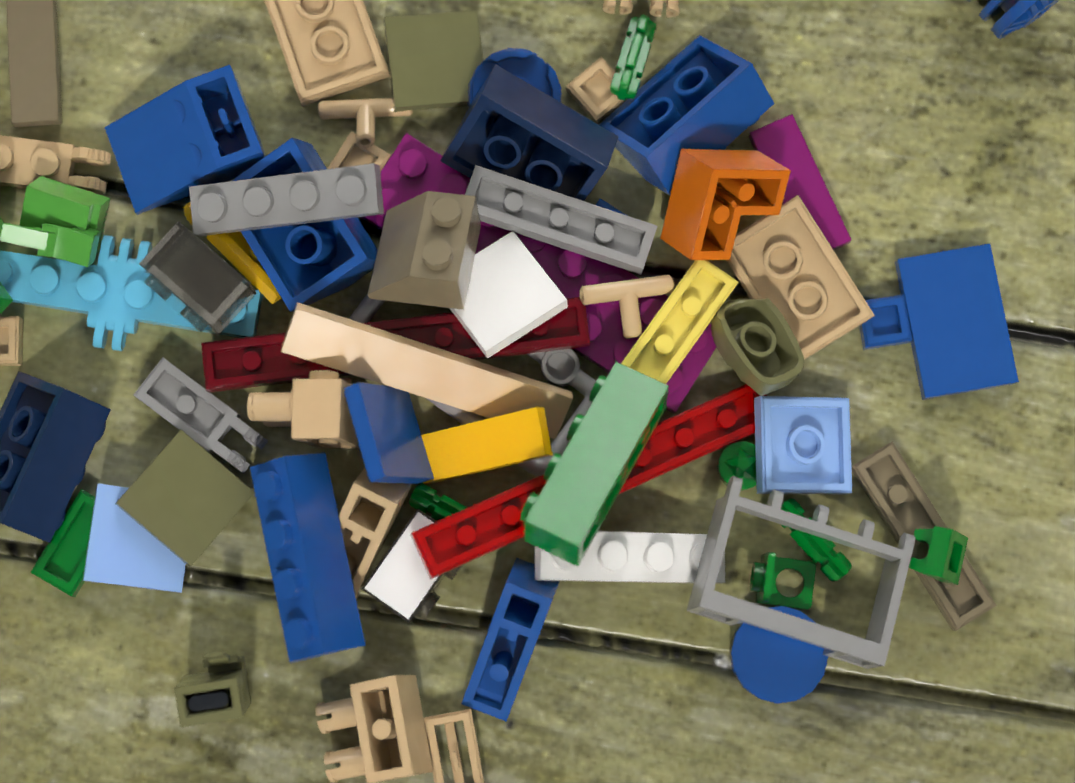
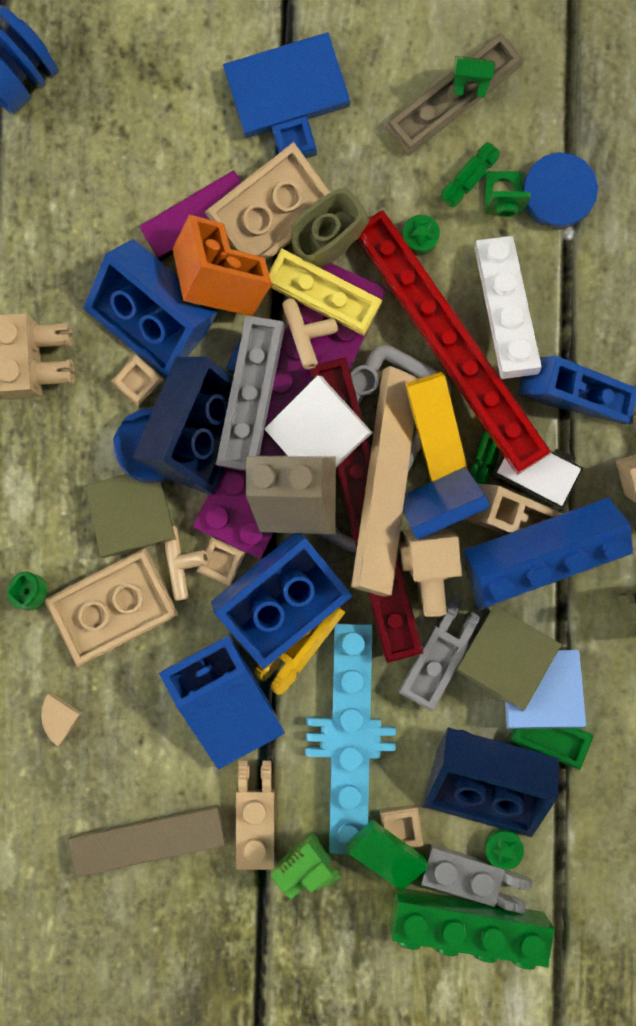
camera: 95 degrees left, 5 degrees up
bright green piece [0,176,110,267] -> none
clear smoke brick [139,221,257,335] -> none
light grey plate [189,163,384,236] -> none
brick [520,362,669,567] -> none
green axle [610,15,656,101] -> none
light grey hinge [687,476,915,669] -> none
light blue tile [754,396,852,495] -> none

